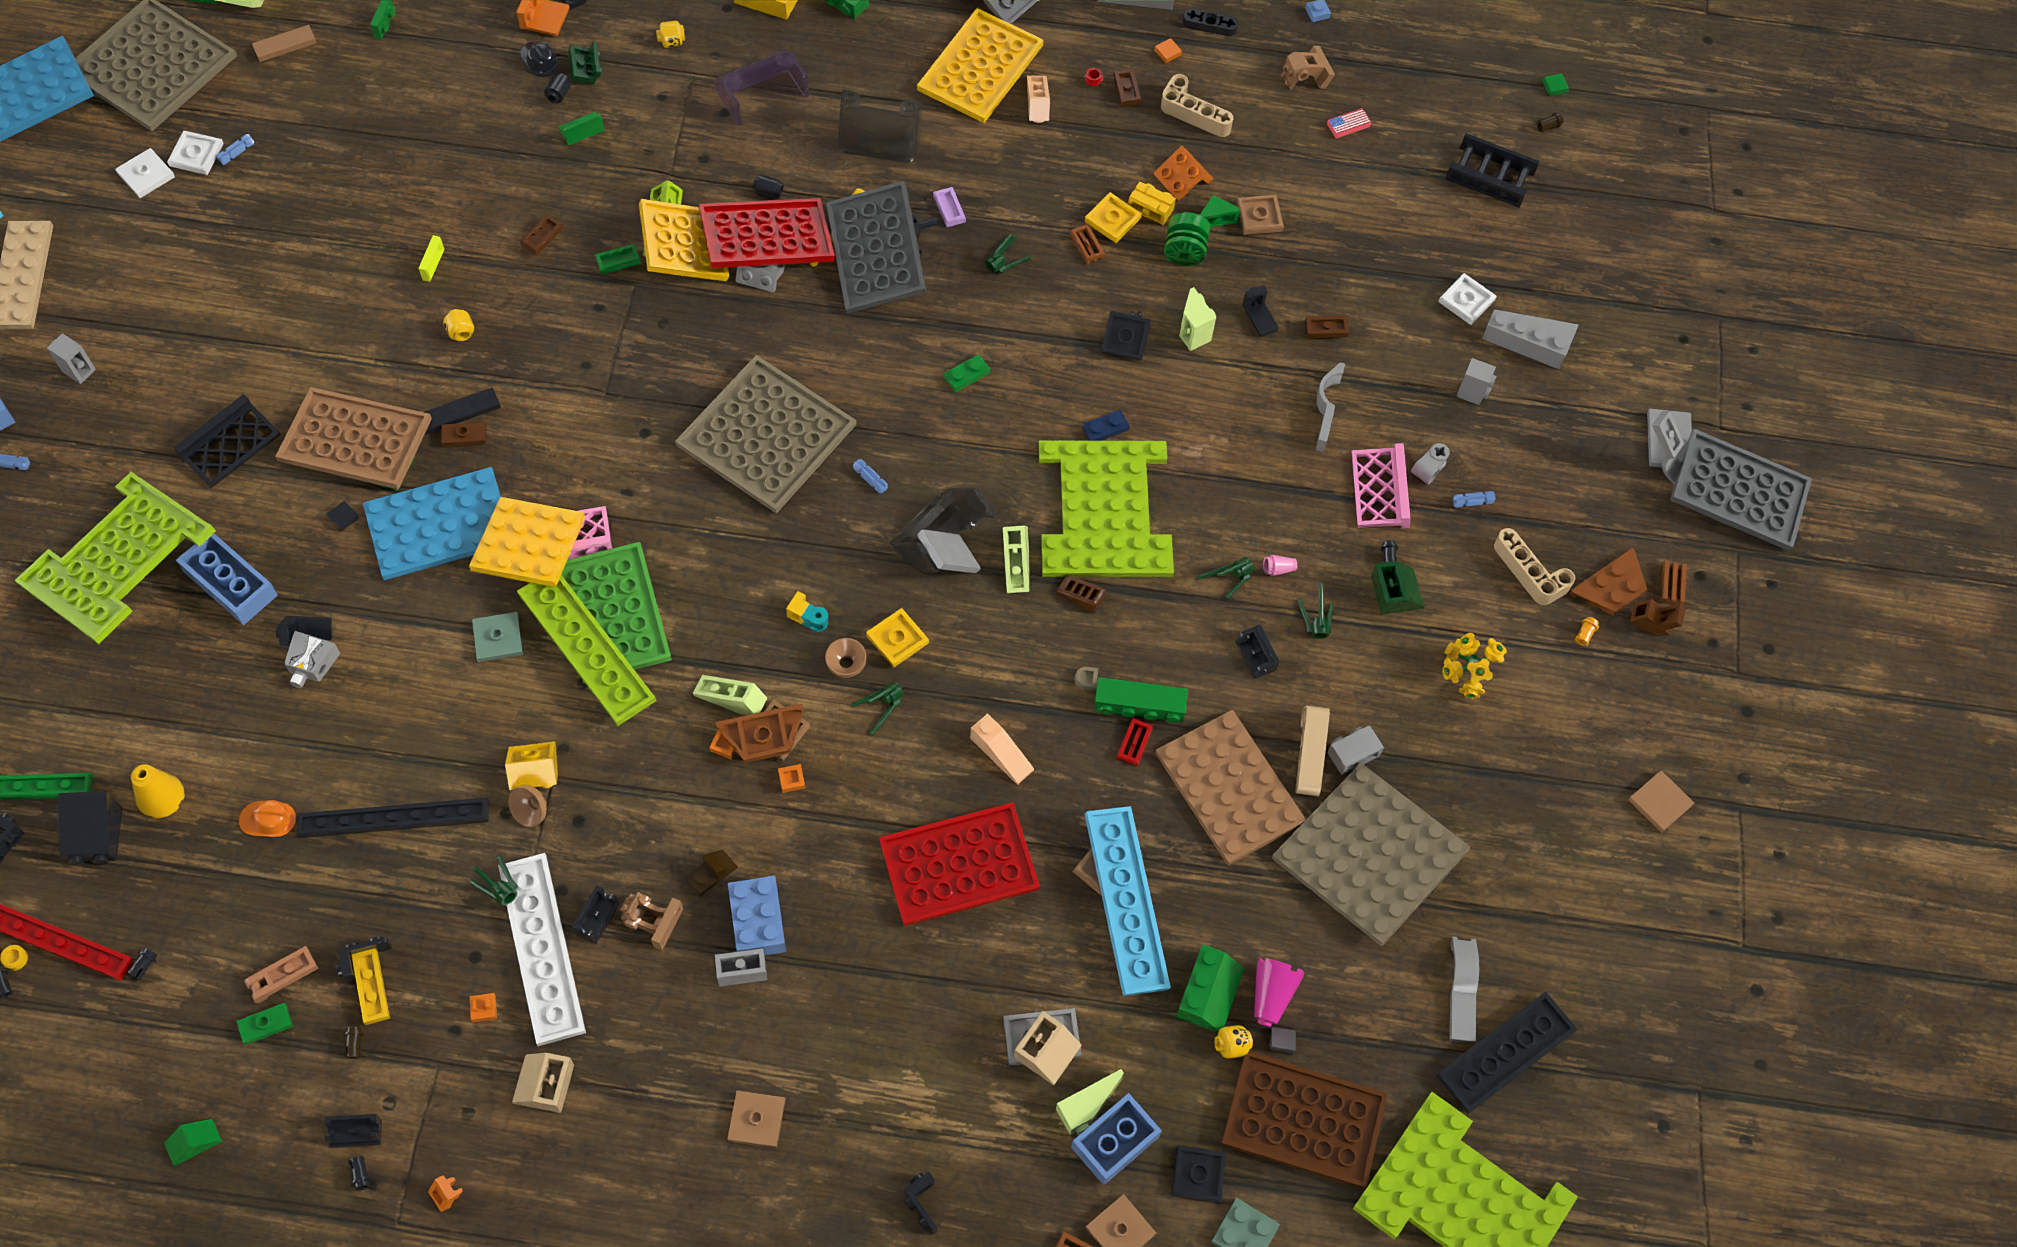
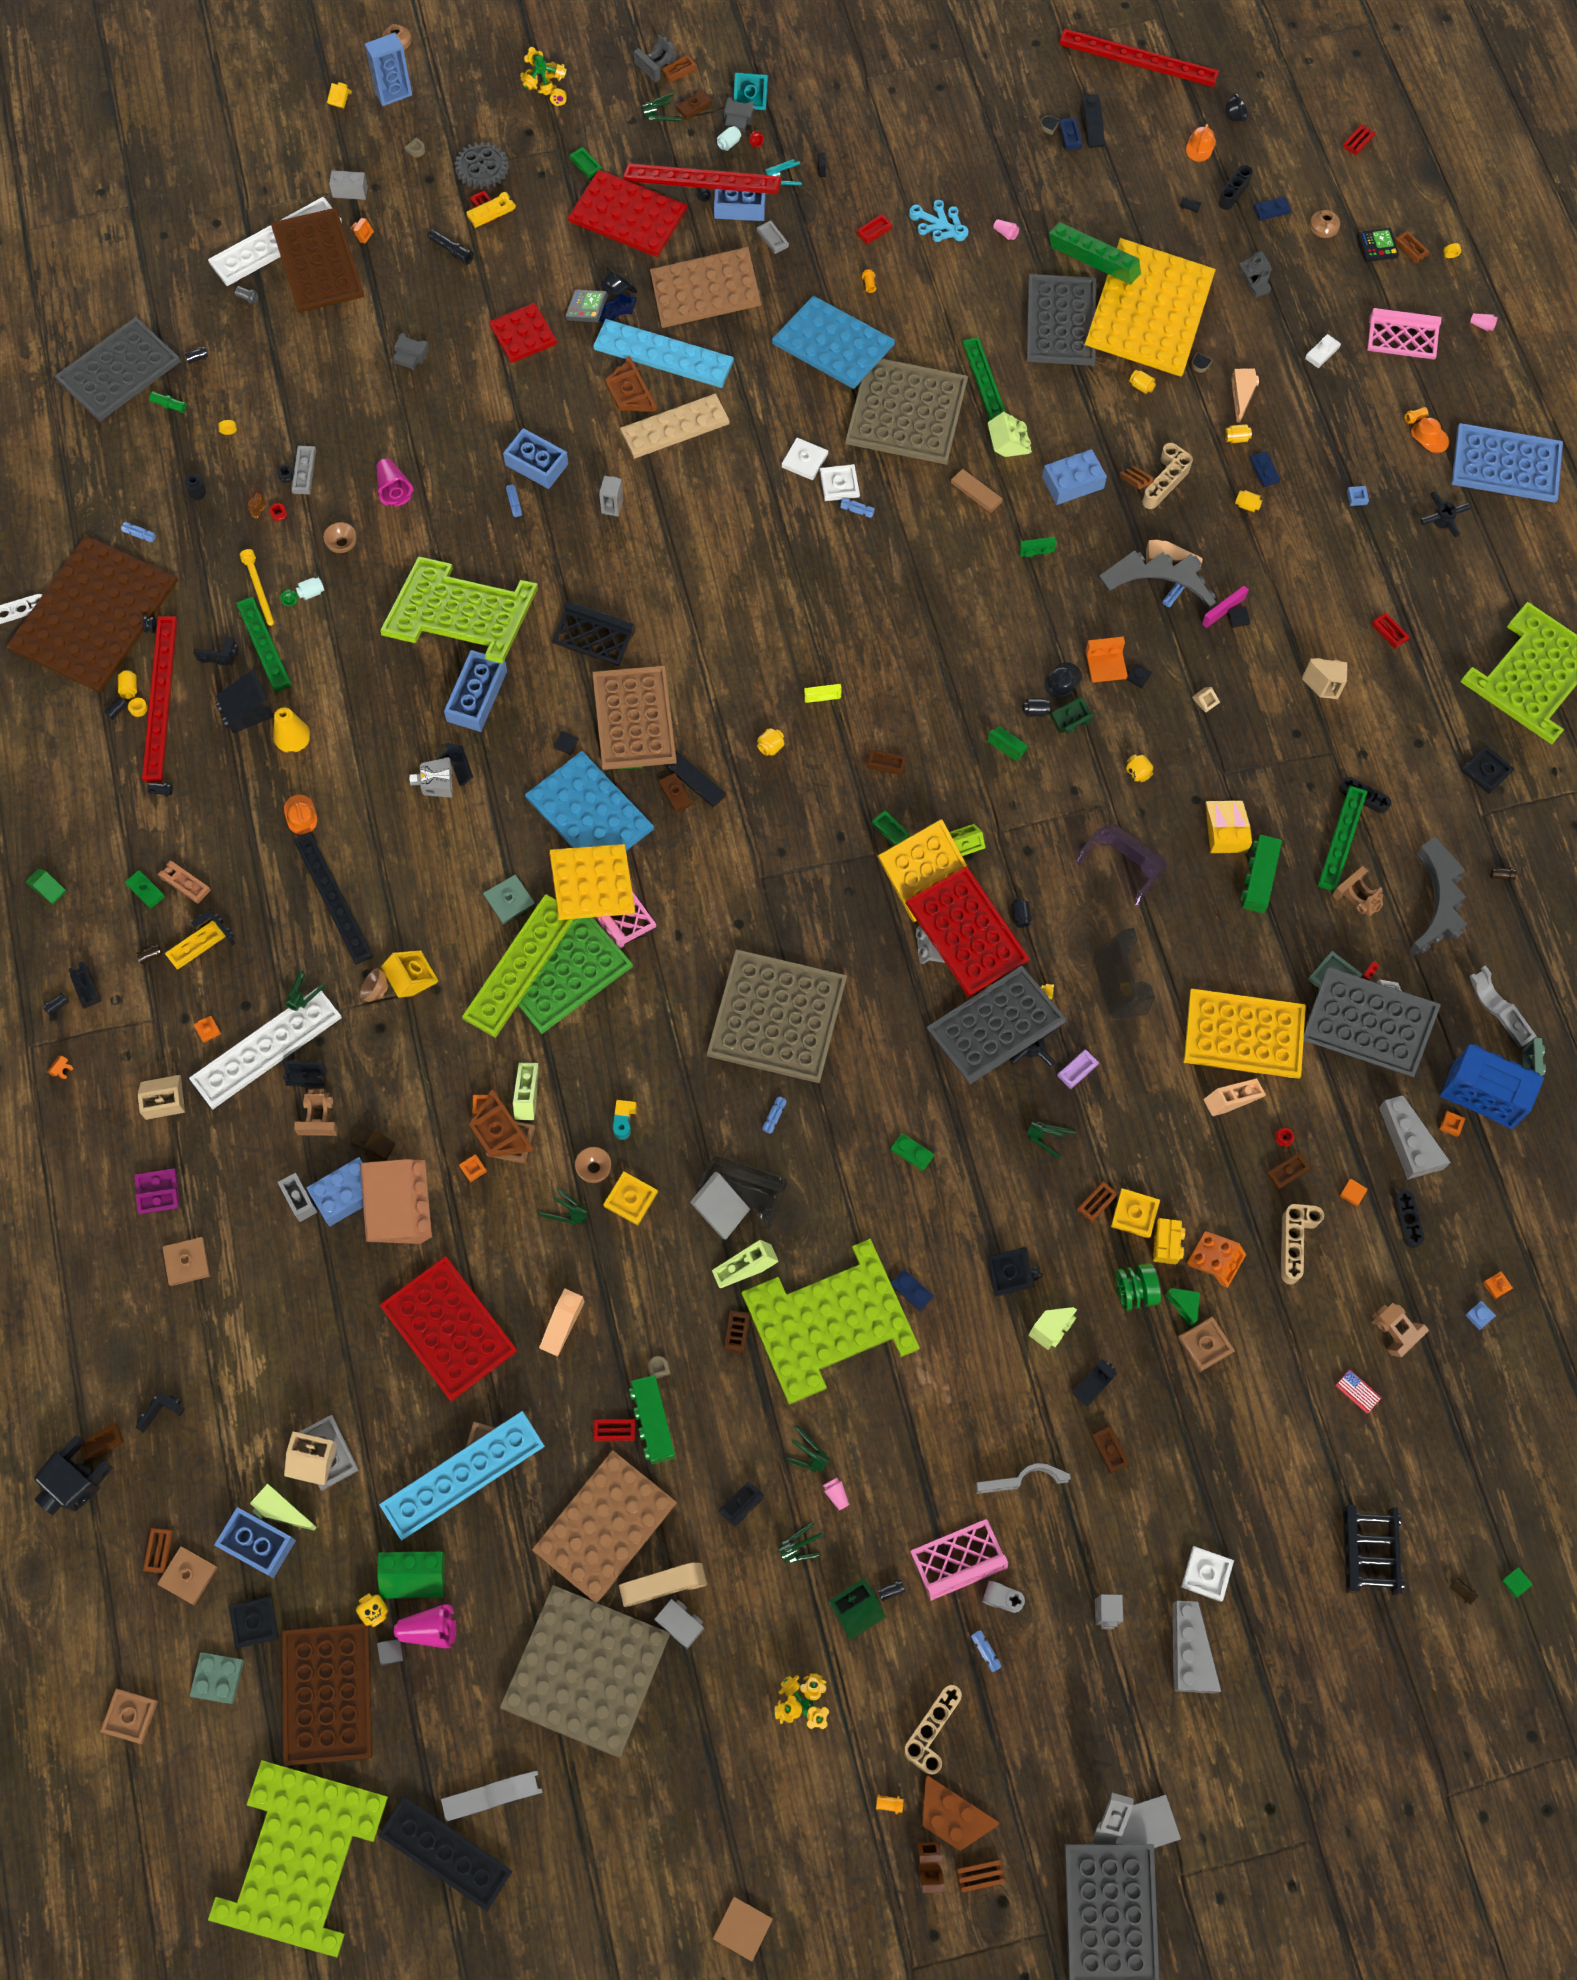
camera: 70 degrees right, 5 degrees up
none -> magenta slope [134,1168,179,1214]
none -> nougat slope [360,1159,432,1244]

